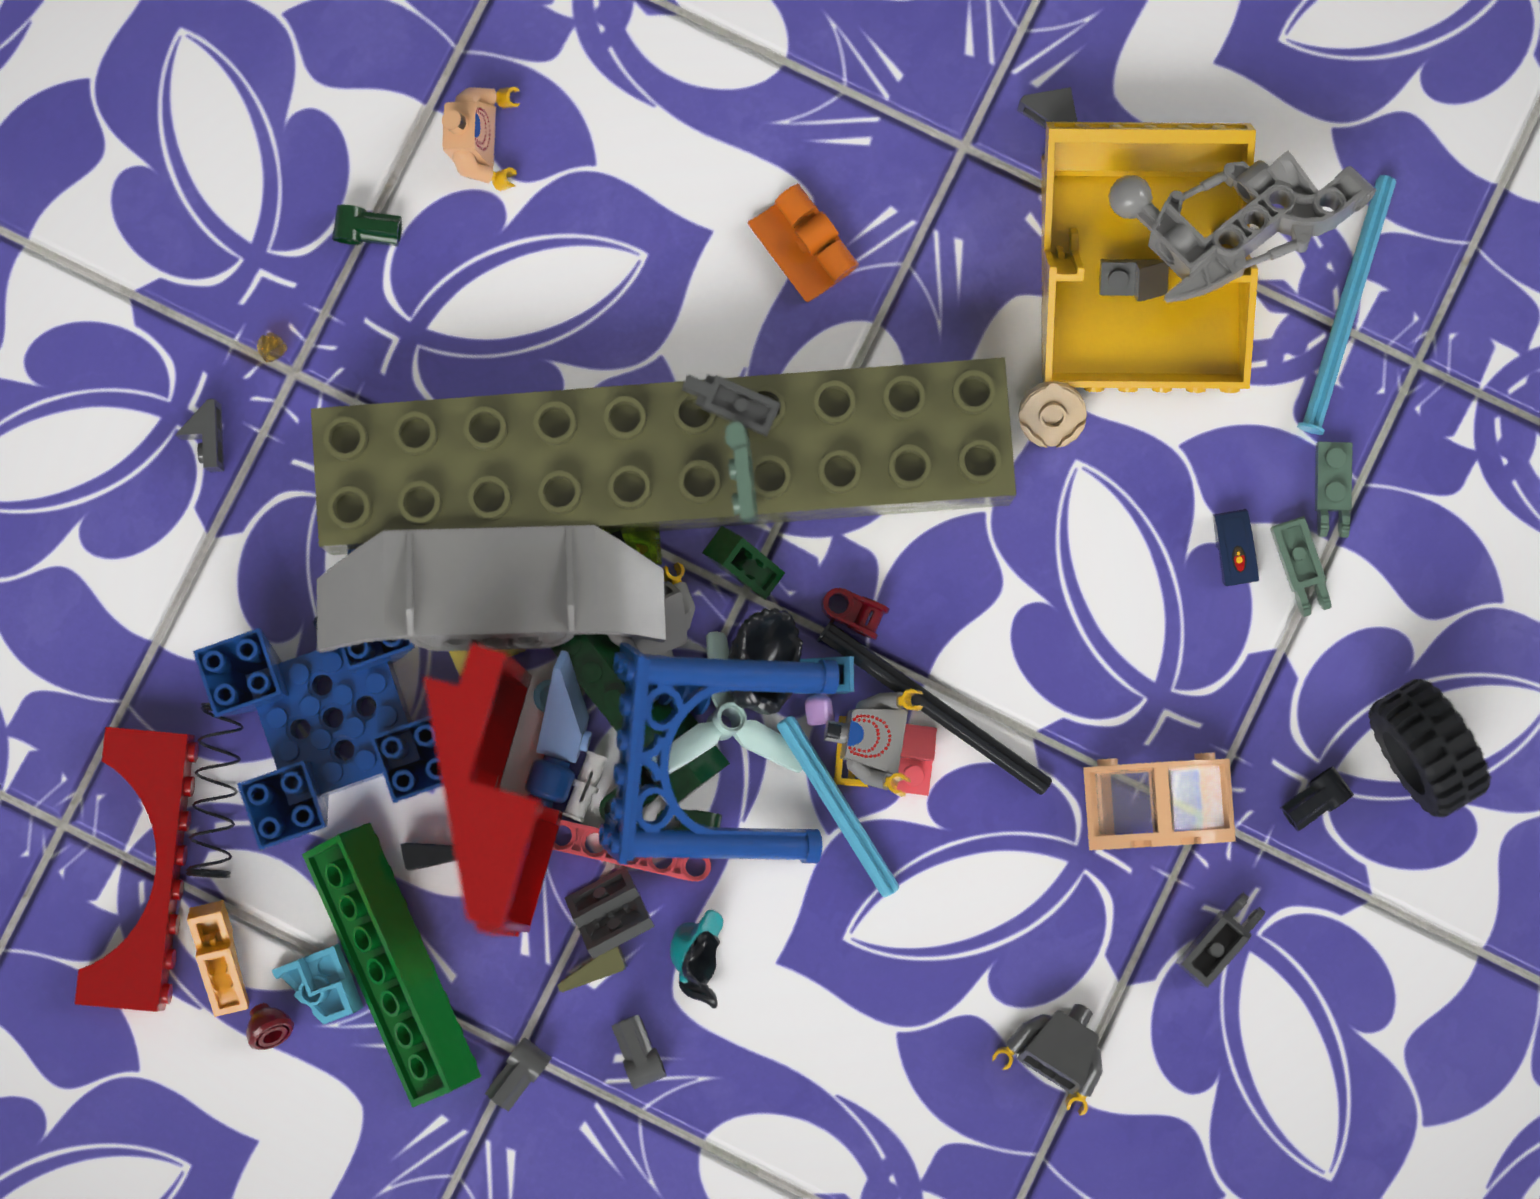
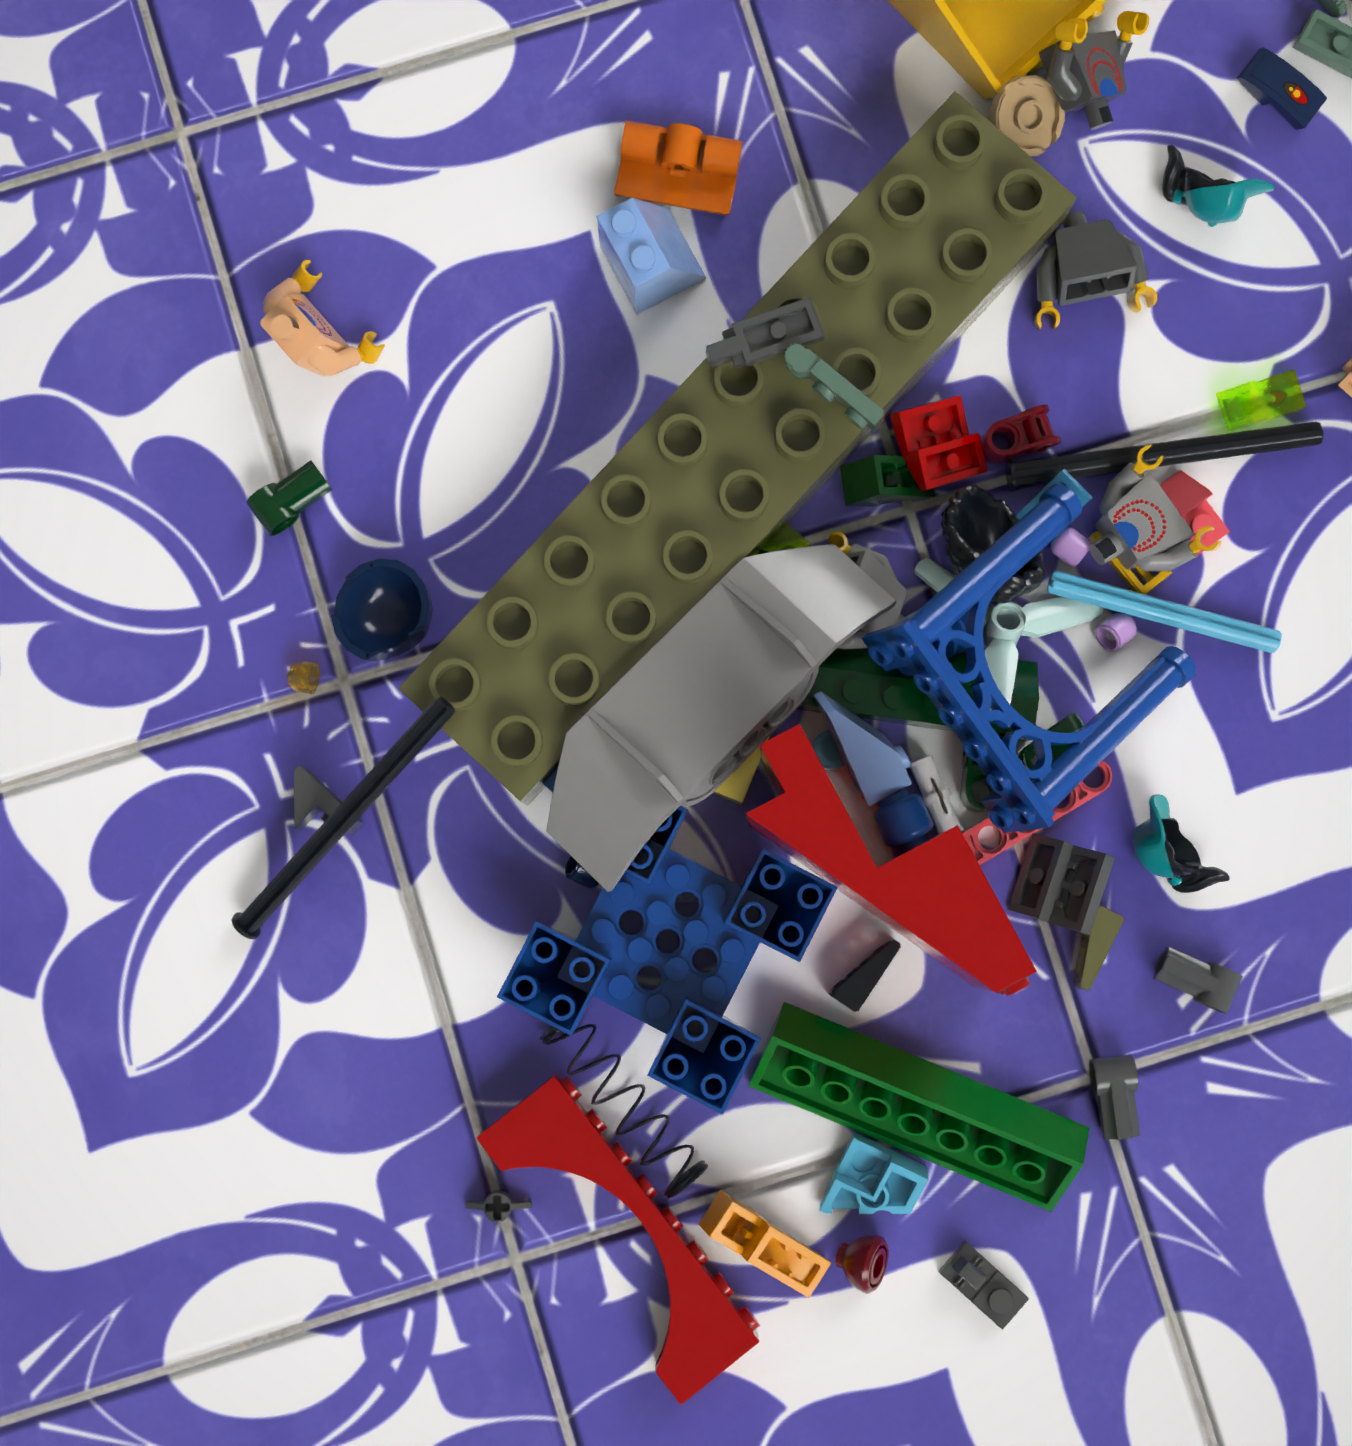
camera: 45 degrees left, 0 degrees up
none -> black axle [231,697,455,939]
none -> dark blue cylinder [331,558,433,661]
none -> dark grey piece [466,1190,532,1223]
none -> light blue slope [596,198,706,315]
none -> red slope [890,395,988,491]
none -> dark grey hinge [938,1240,1029,1330]
none -> dark grey torso [1034,211,1157,330]
none -> dark grey torso [1039,11,1149,130]
none -> lavender piece [1095,612,1137,652]
none -> teal hair [1162,145,1275,227]
none -> clear neon green slope [1216,369,1307,432]

